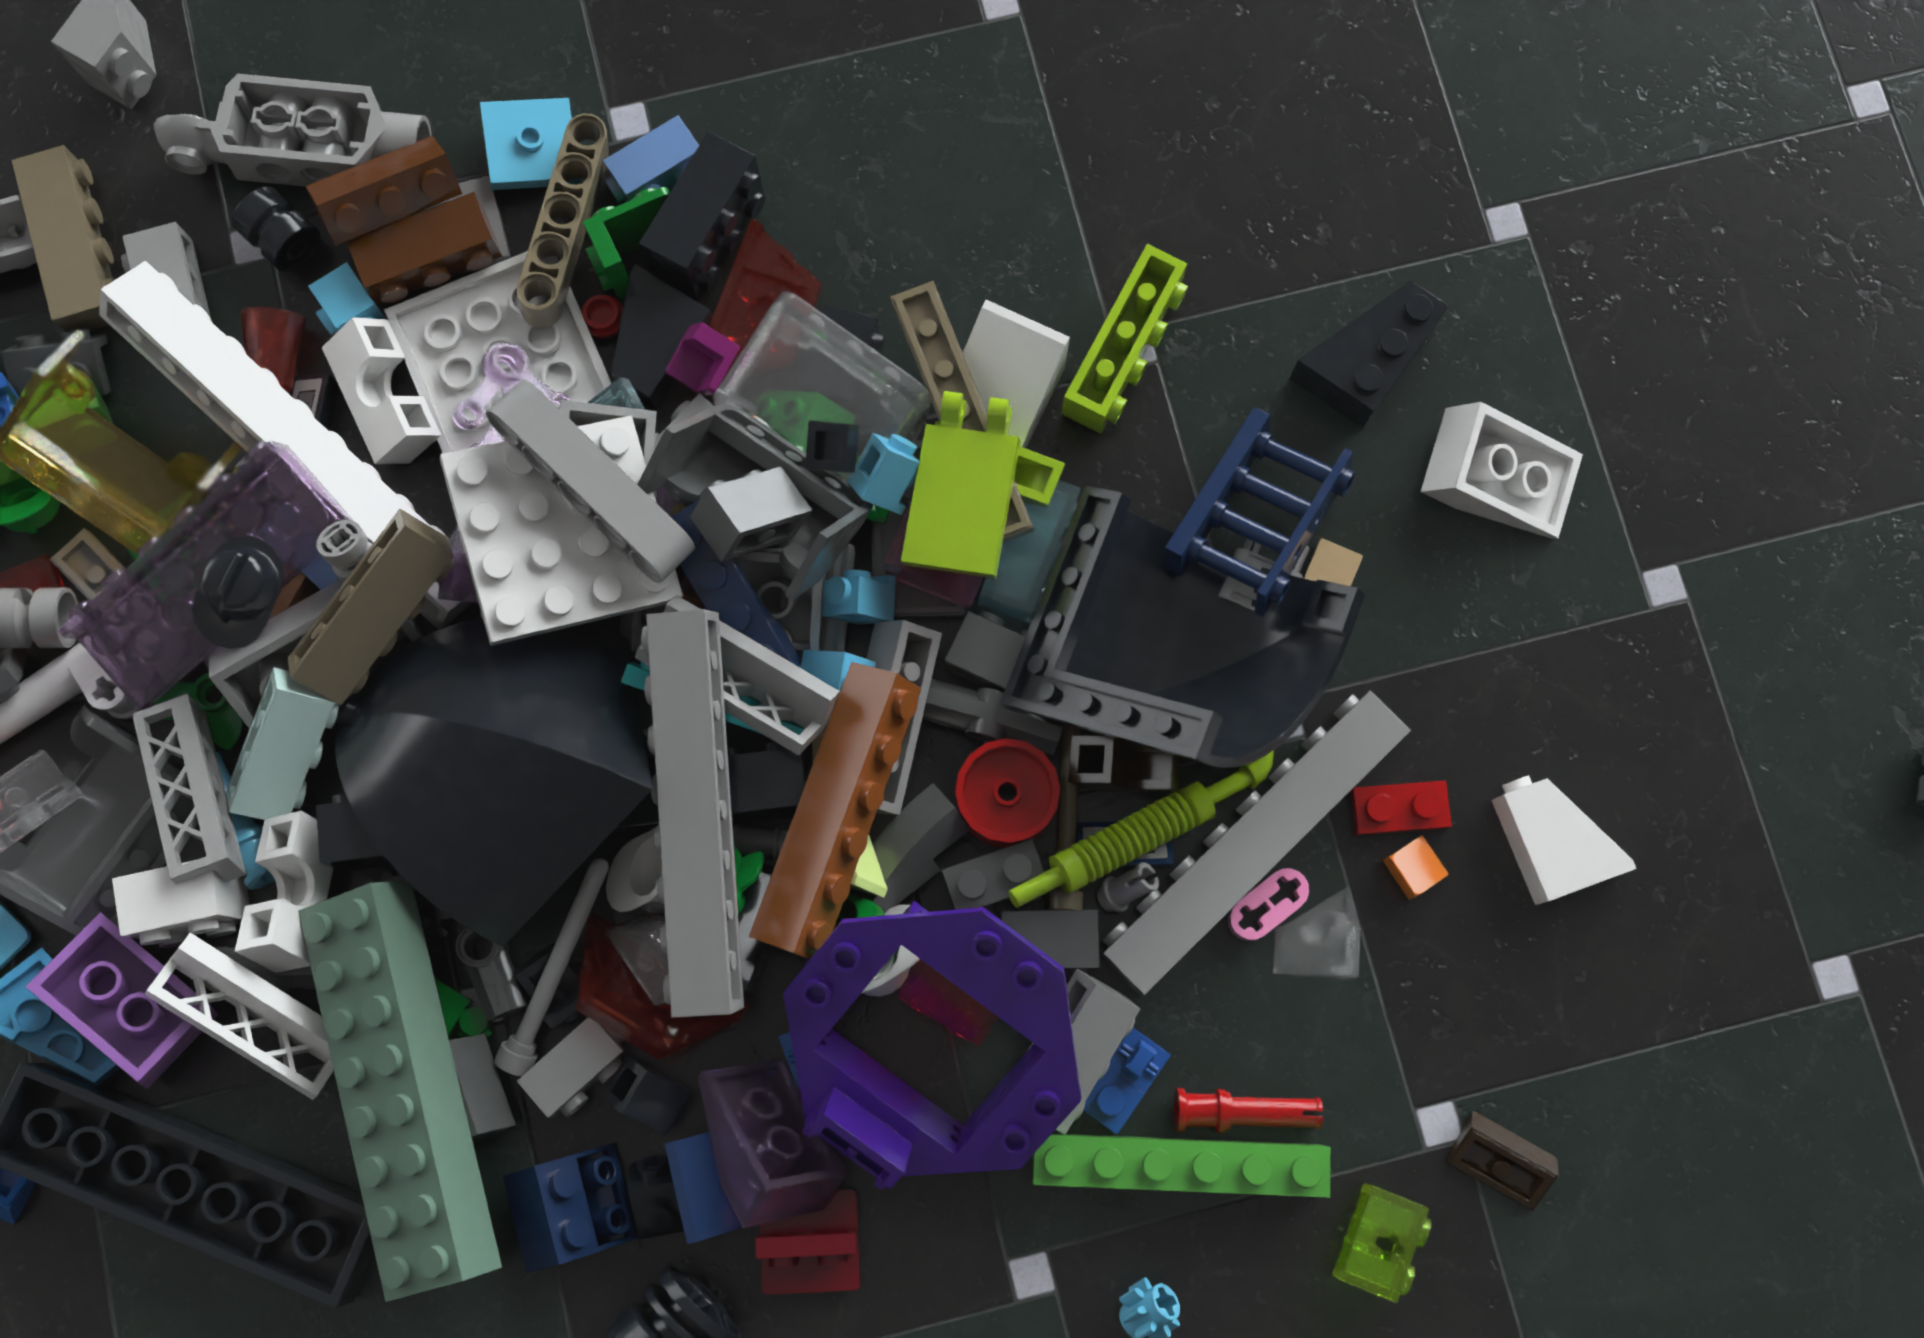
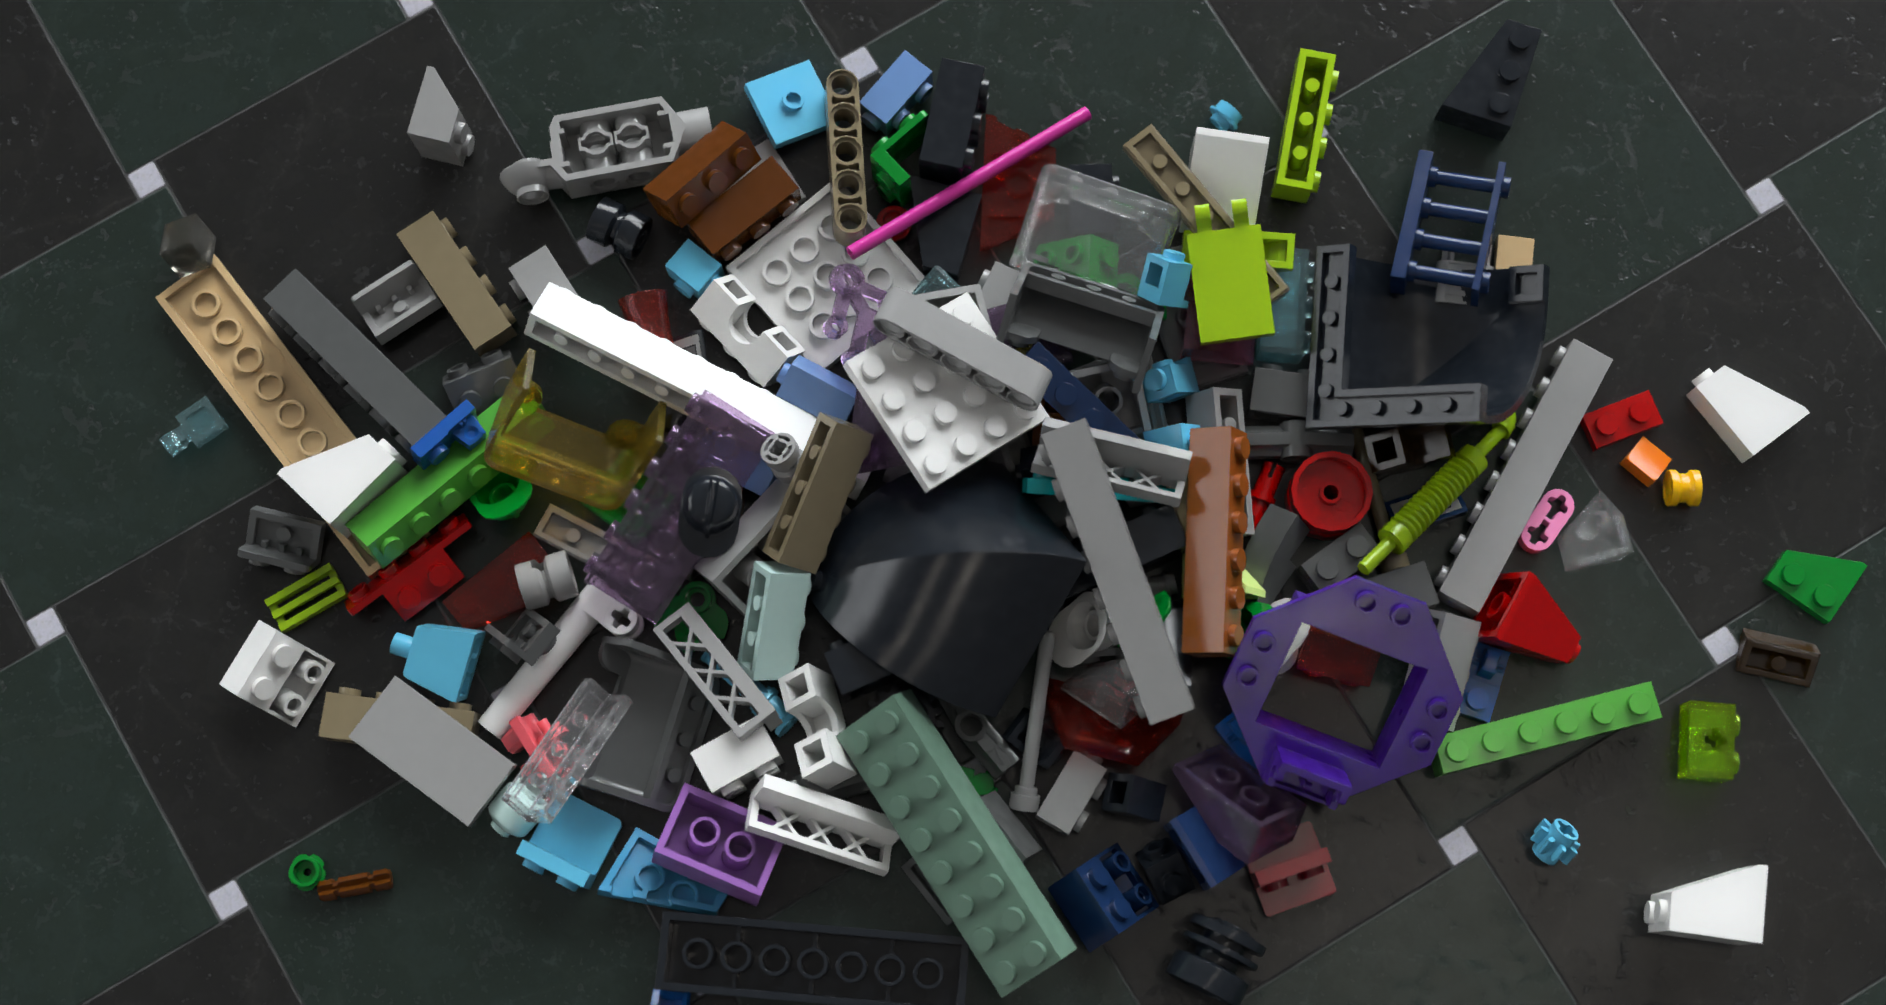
camera: 15 degrees left, 0 degrees up
magenta panel [665,322,741,396] -> none
brick [690,466,812,562] -> none
black tile [805,420,859,473] -> none
light grey pin [1097,862,1159,913] -> none
red pin [1173,1088,1323,1133] -> none
white slope [1421,402,1583,539] -> none
none -> medium blue brick [776,355,861,421]
none -> dark pink piece [846,107,1092,260]
none -> medium azure plate [1209,100,1242,131]
none -> red pin [1251,461,1286,536]
none -> red slope [1472,571,1581,664]
none -> yellow wheel [1663,470,1703,507]
none -> green wing [1762,550,1868,625]

